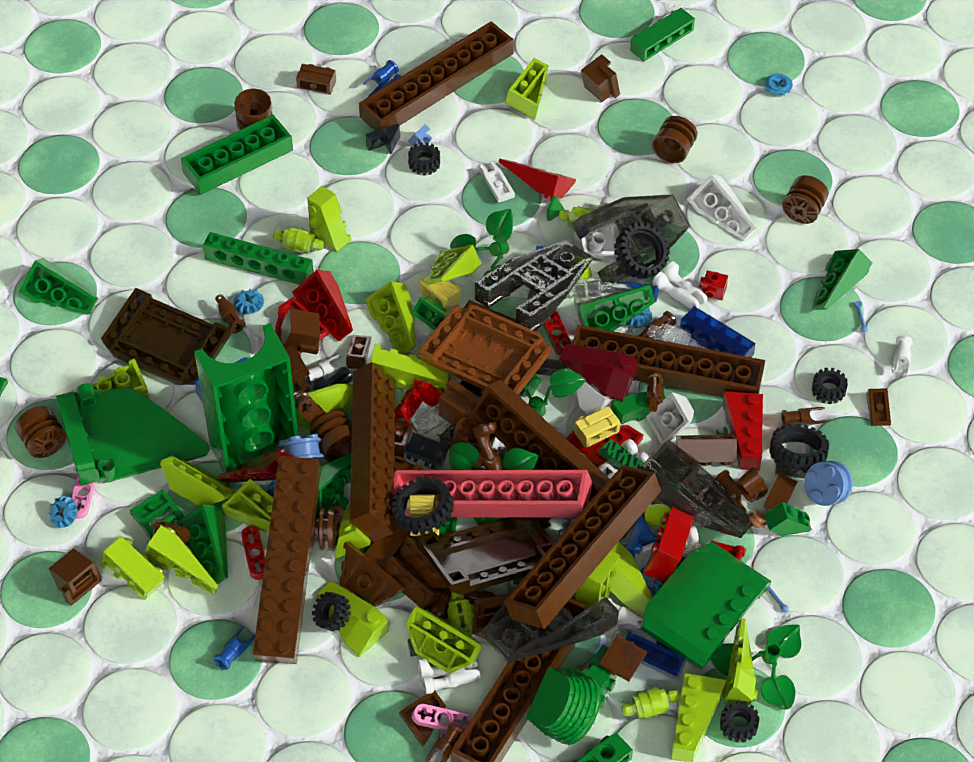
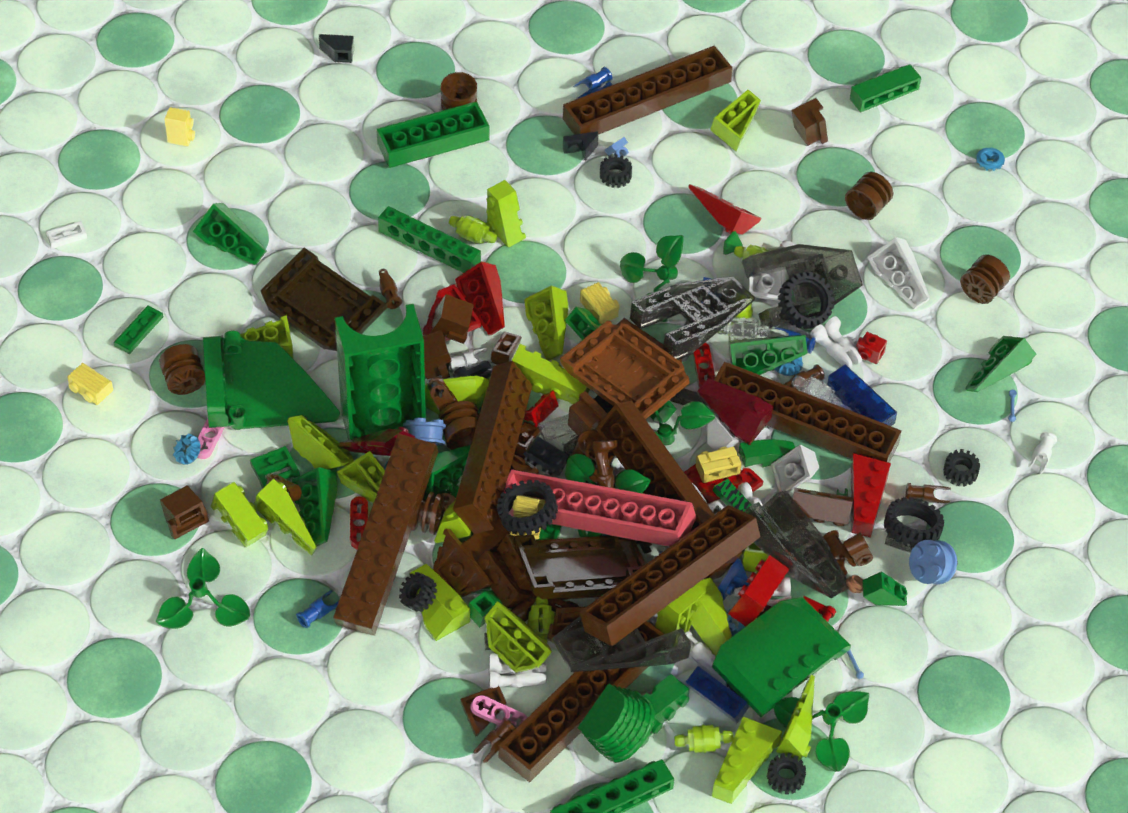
camera: 10 degrees right, 0 degrees up
dark azure gear [234,288,264,314] -> none
reddish brown brick [296,63,336,95] -> none
red hinge [413,379,443,412] -> none
lime wedge [426,244,481,285] -> none
white hinge [479,161,515,203] -> none
reddish brown piece [599,635,647,682] -> none
reddish brown piece [646,372,664,412] -> none
reddish brown slope [763,473,798,510] -> none
reddish brown slope [866,388,891,426] -> none
none -> green plant [156,548,250,629]
none -> black slope [319,34,354,63]
none -> green slope [468,590,504,628]

